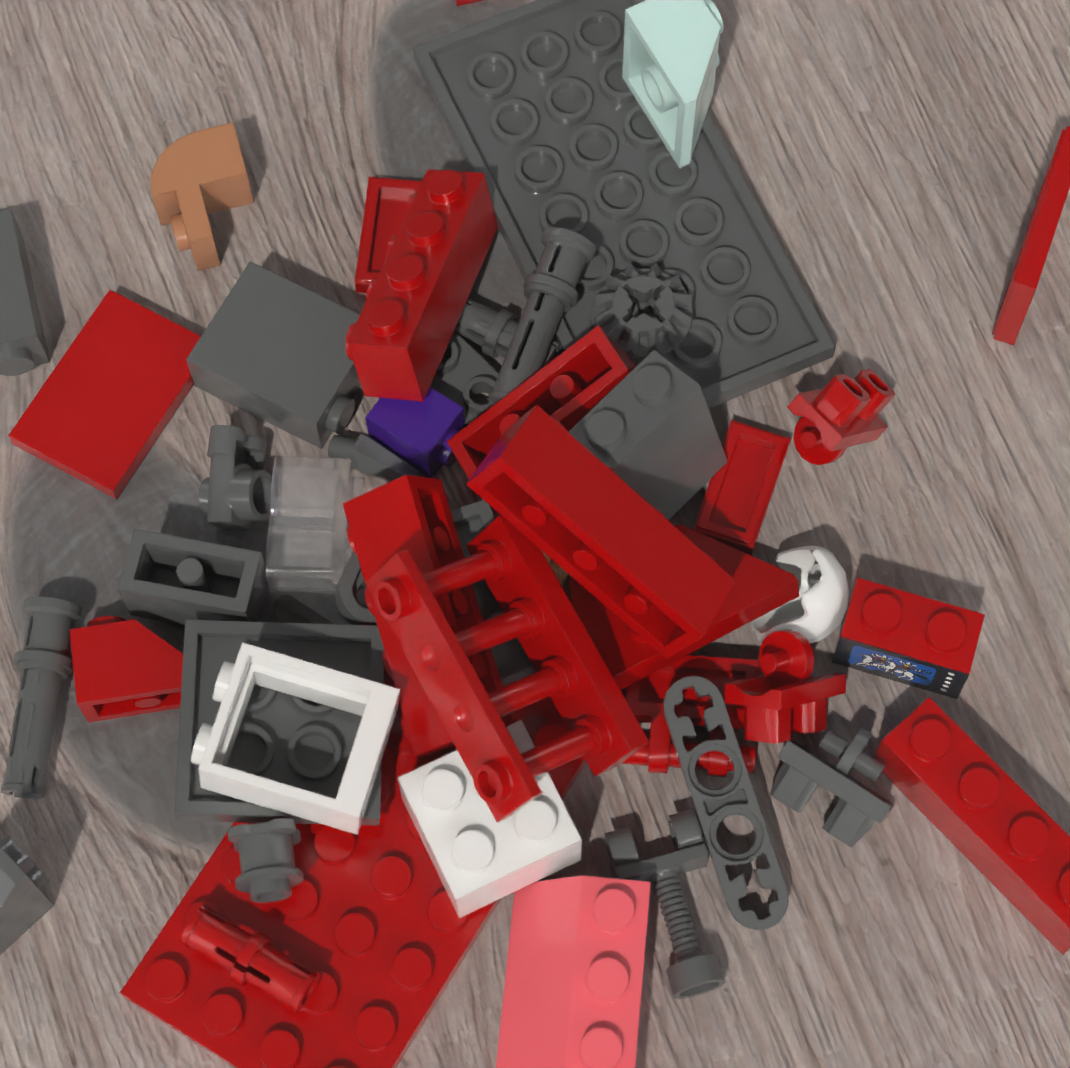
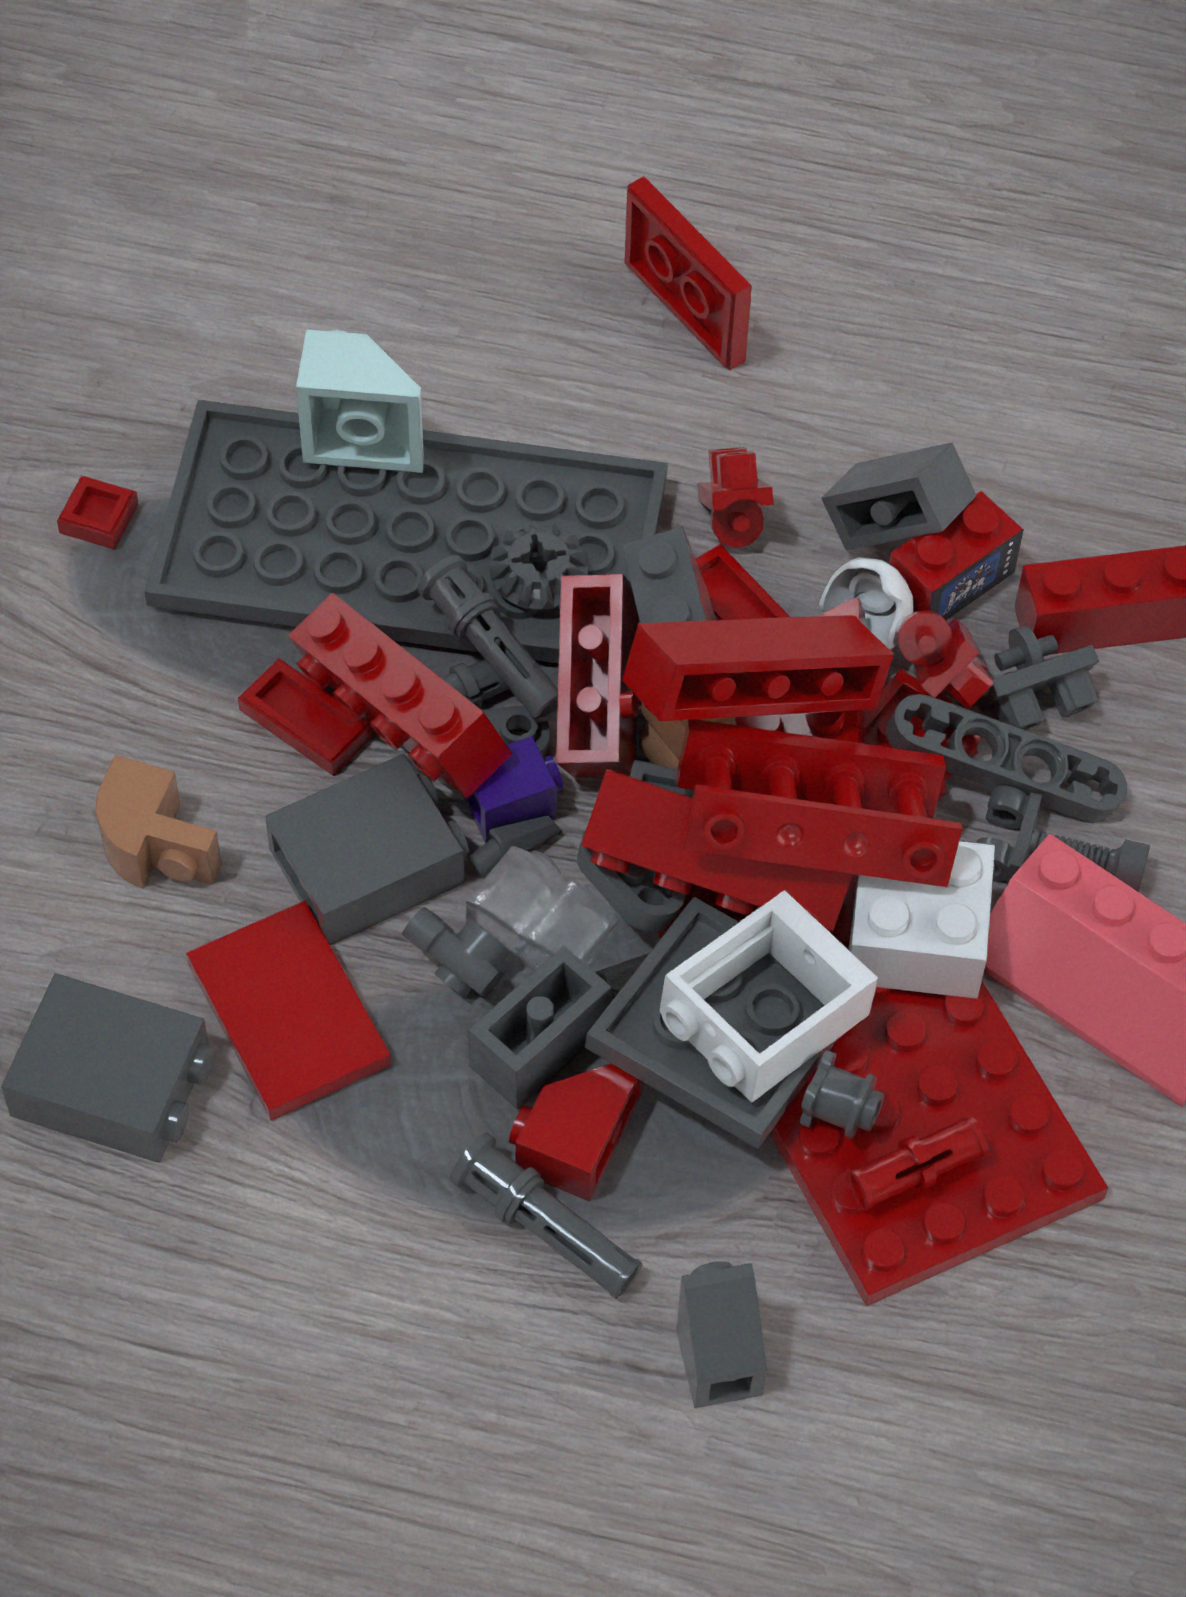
camera: 60 degrees left, 10 degrees down
none -> dark grey brick [821,442,977,550]

